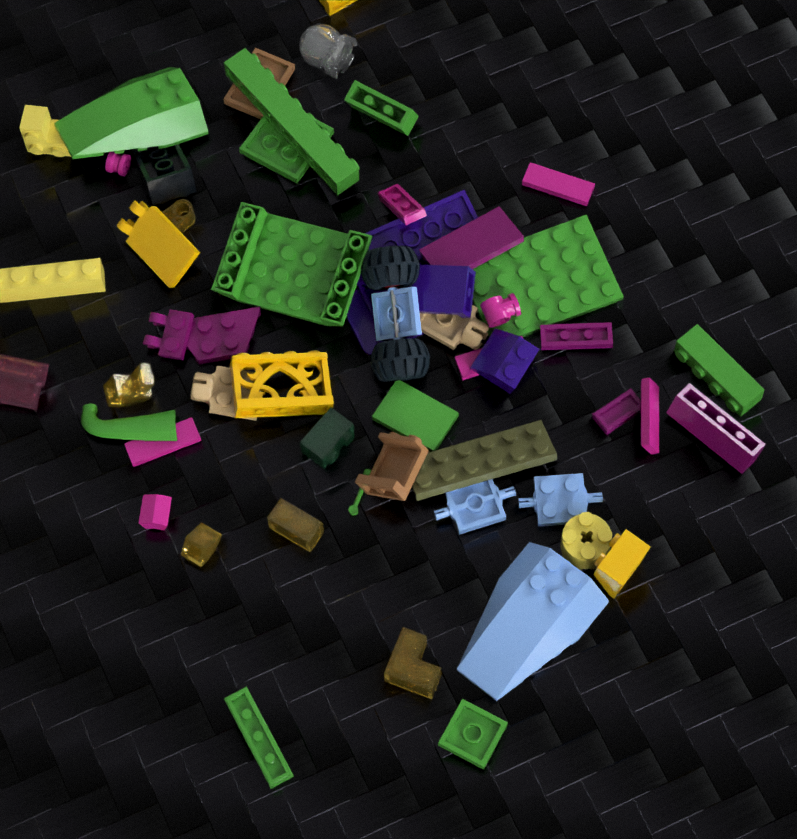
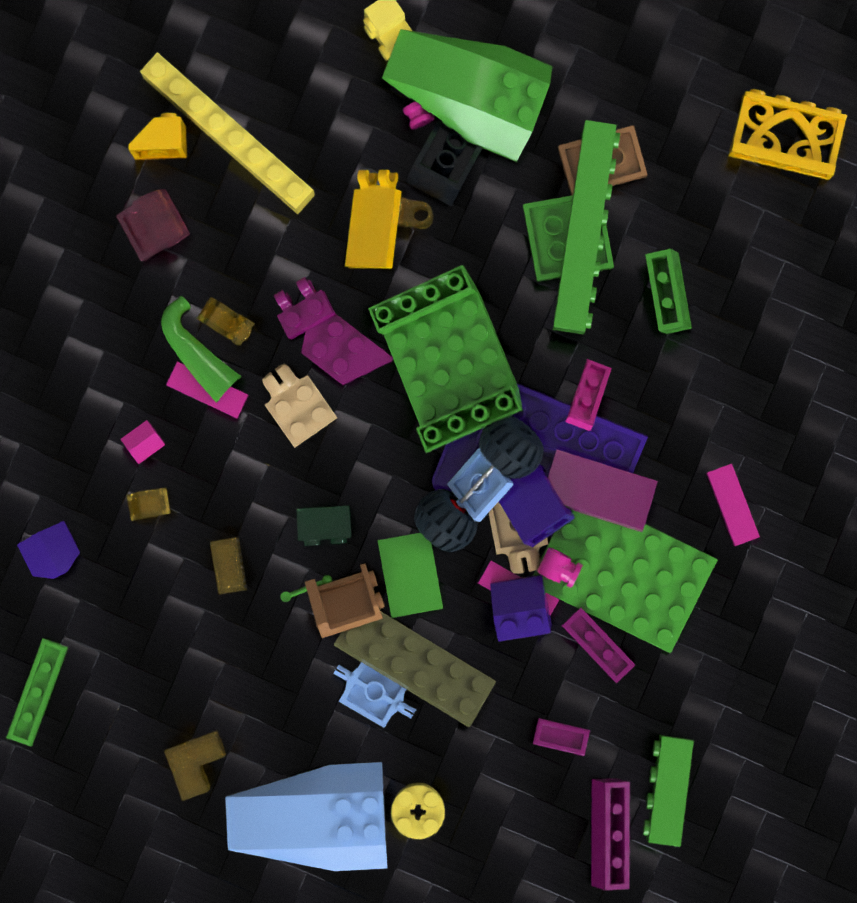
camera: 45 degrees right, 20 degrees up
yellow fence [230,350,334,418] -> none
clear tile [299,24,357,79] -> none
bright green plate [438,699,508,770] -> none
light blue plate [518,473,603,527] -> none
yellow slope [593,529,650,599] -> none
dark pink tile [641,378,659,454] -> none
none -> dark purple slope [17,521,80,579]

